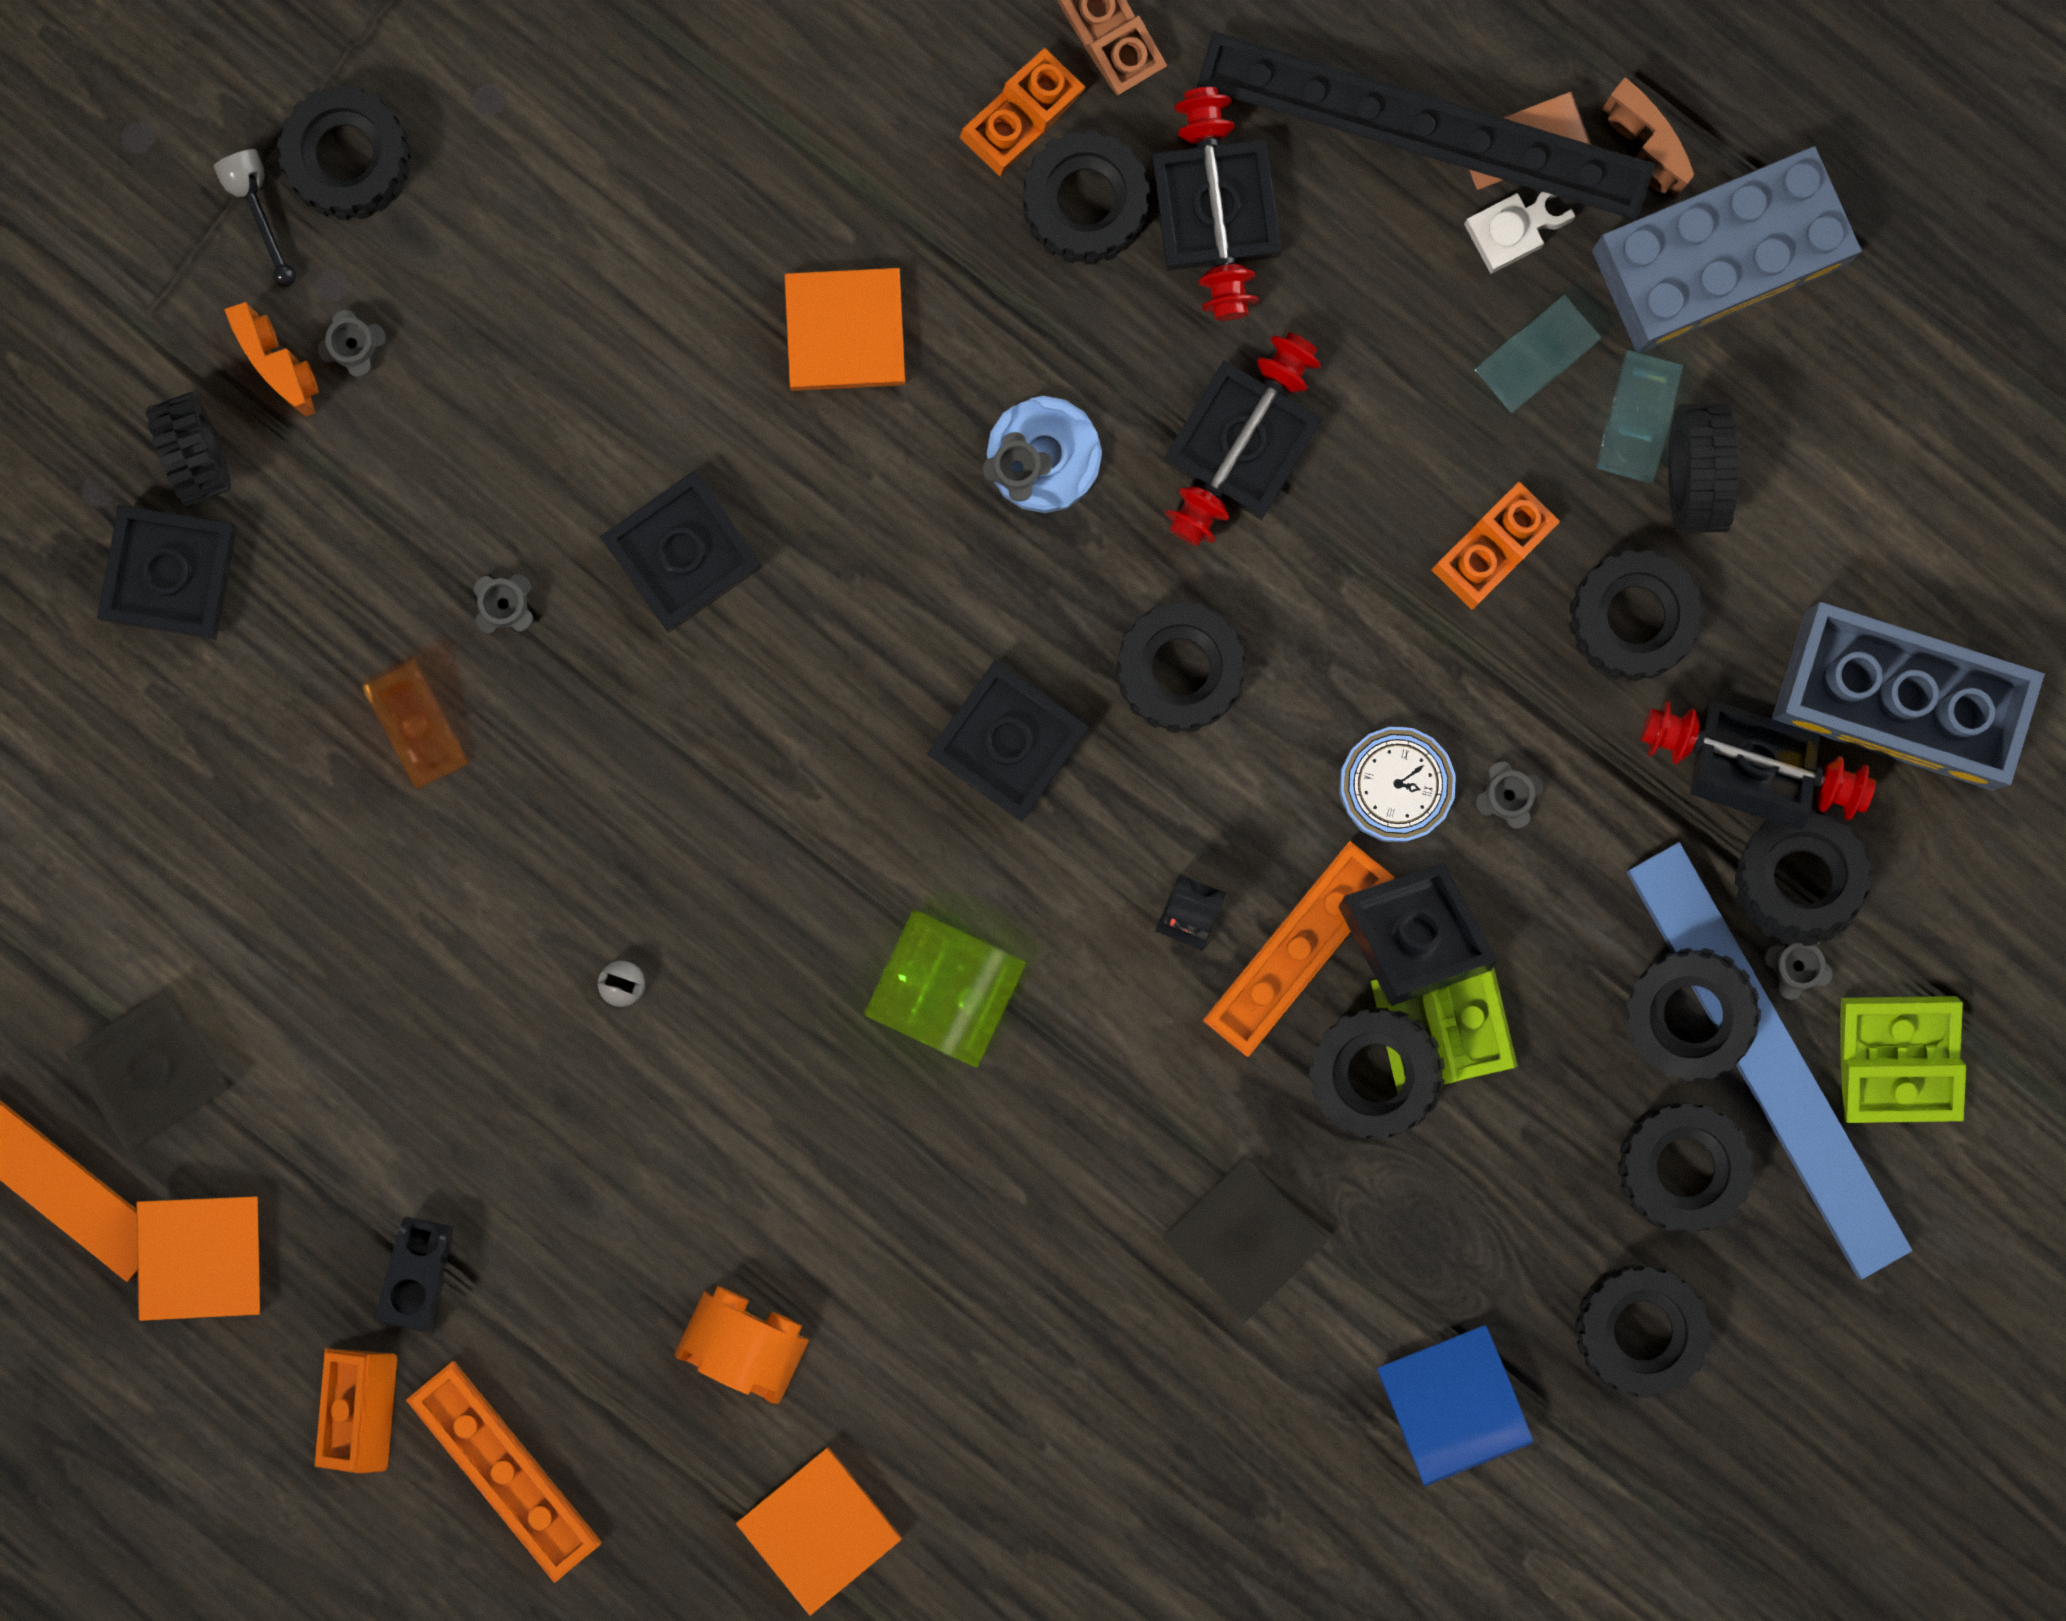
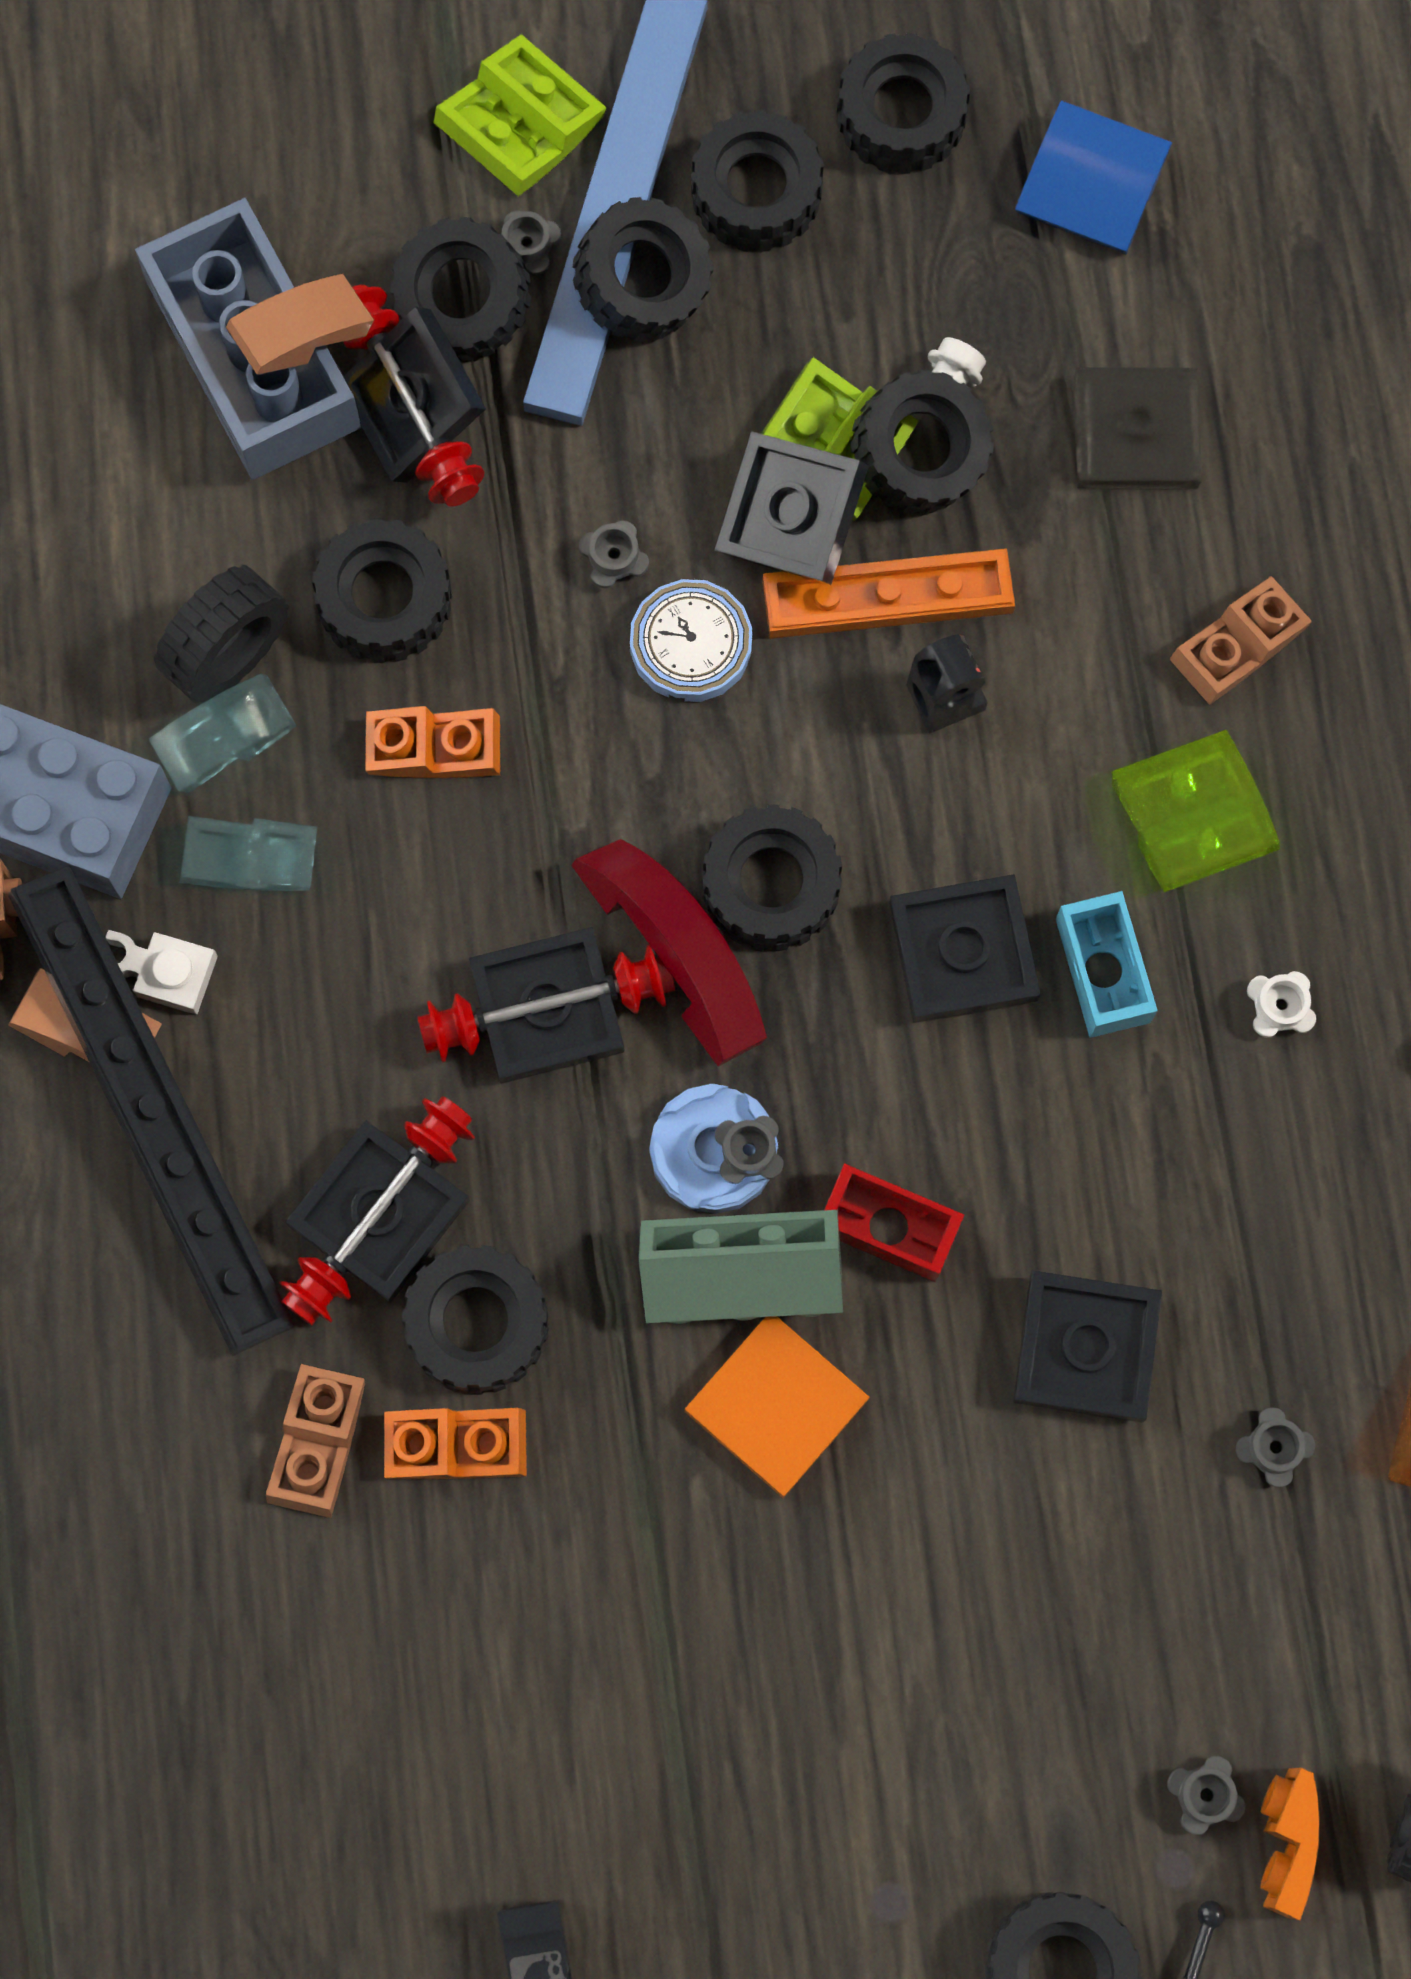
camera: 135 degrees left, 10 degrees down
none -> nougat slope [226,274,374,375]
none -> dark red slope [571,839,767,1066]
none -> sand green brick [639,1210,843,1324]
none -> red piece [824,1163,964,1282]
none -> white plate [928,338,986,387]
none -> medium azure piece [1055,891,1158,1038]
none -> nougat slope [1170,576,1312,705]
none -> white plate [1247,971,1316,1038]

